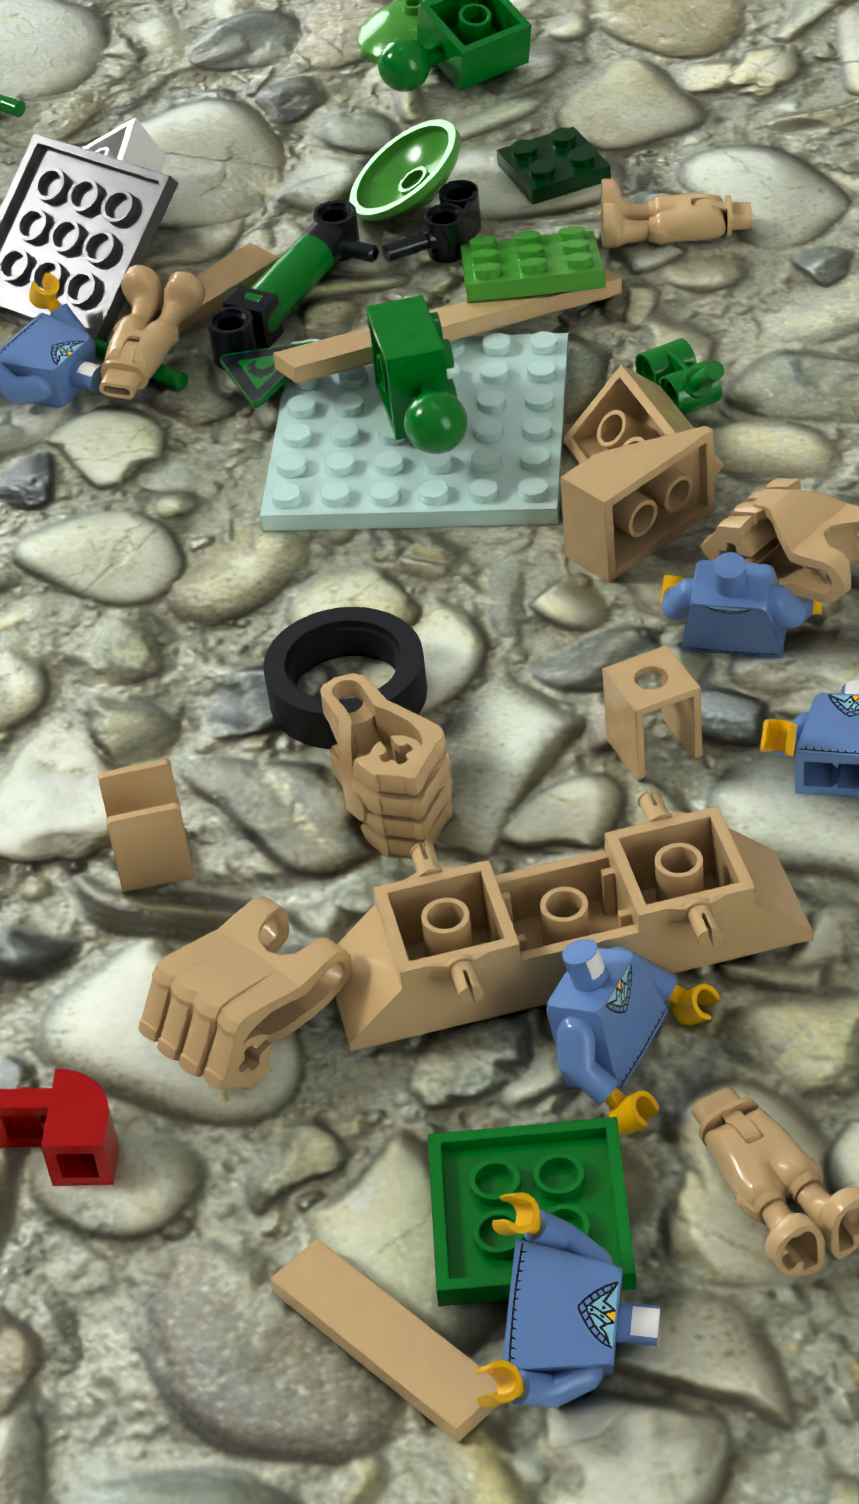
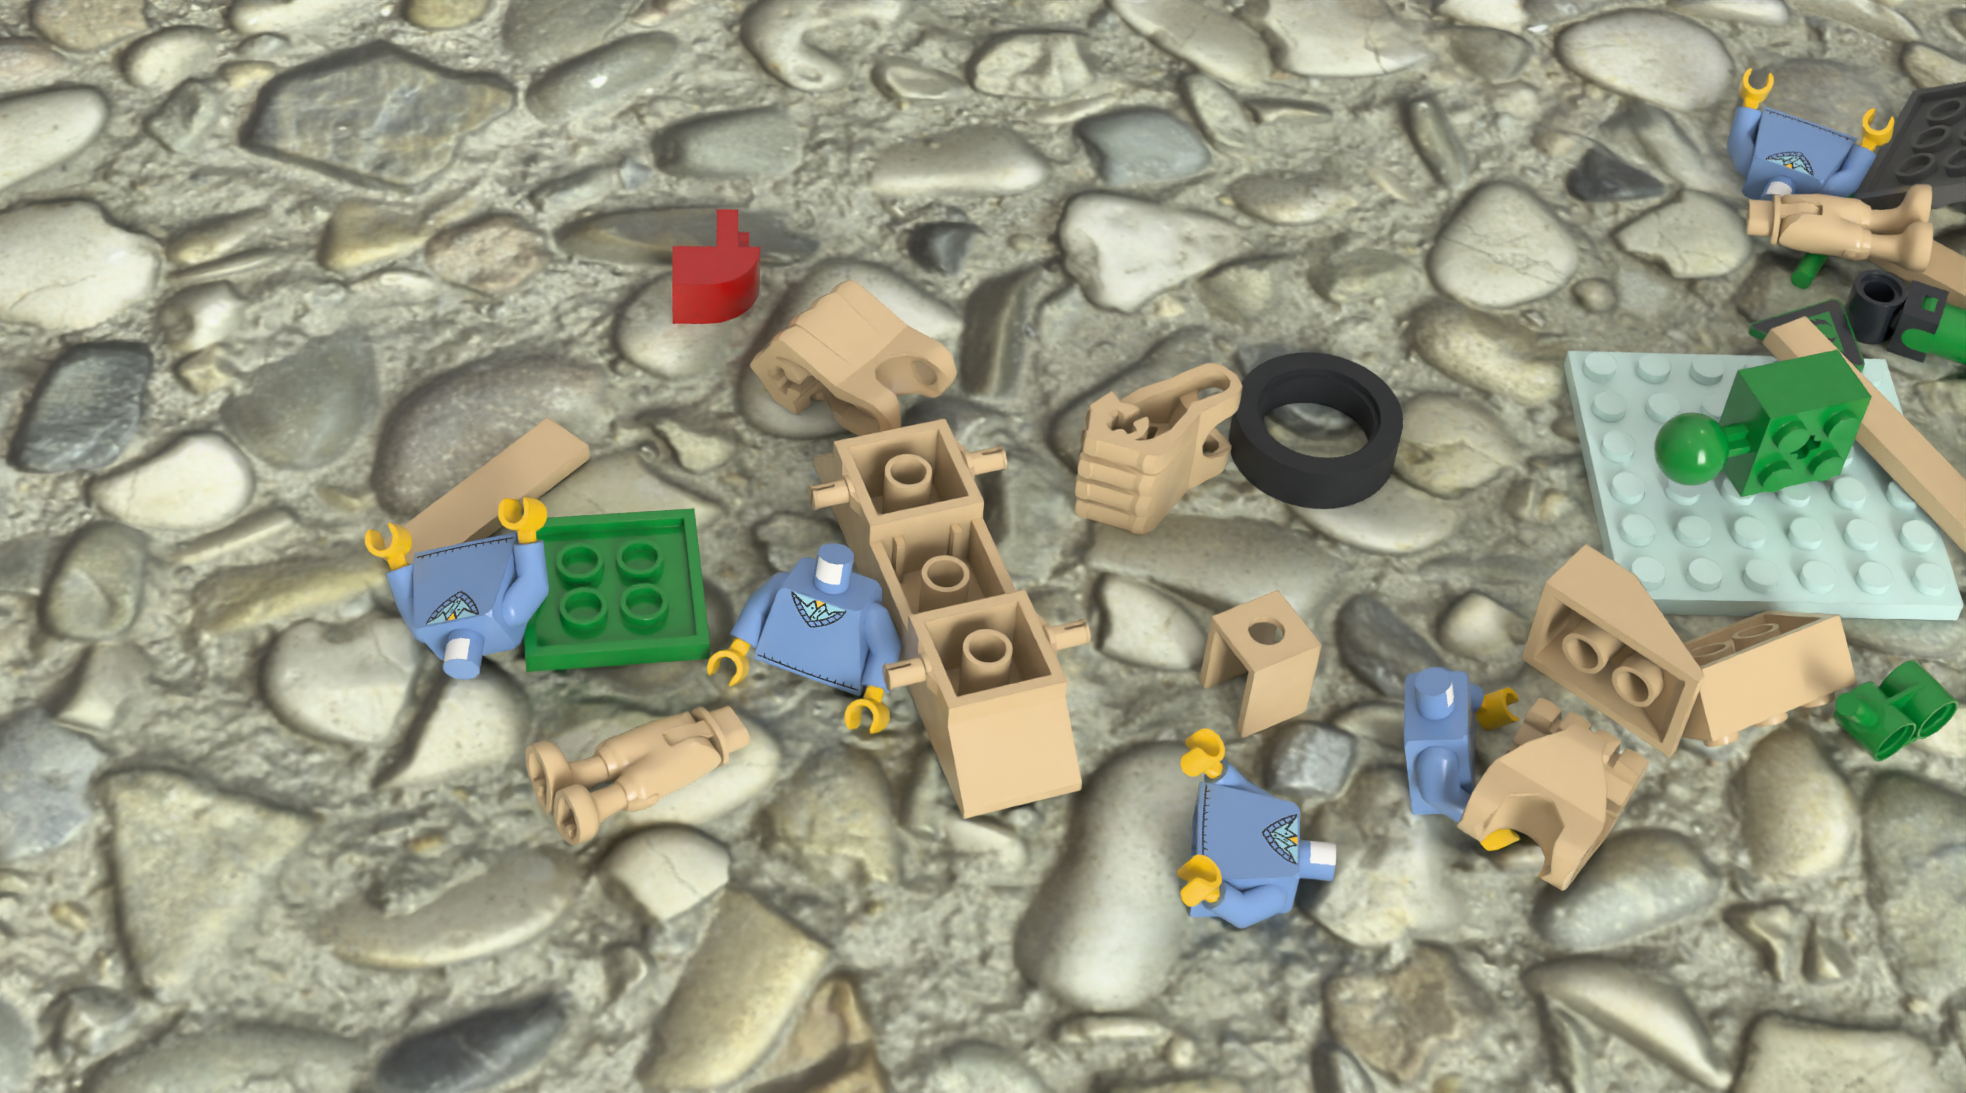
camera: 75 degrees right, 5 degrees up
tan piece [98,759,195,893] -> none

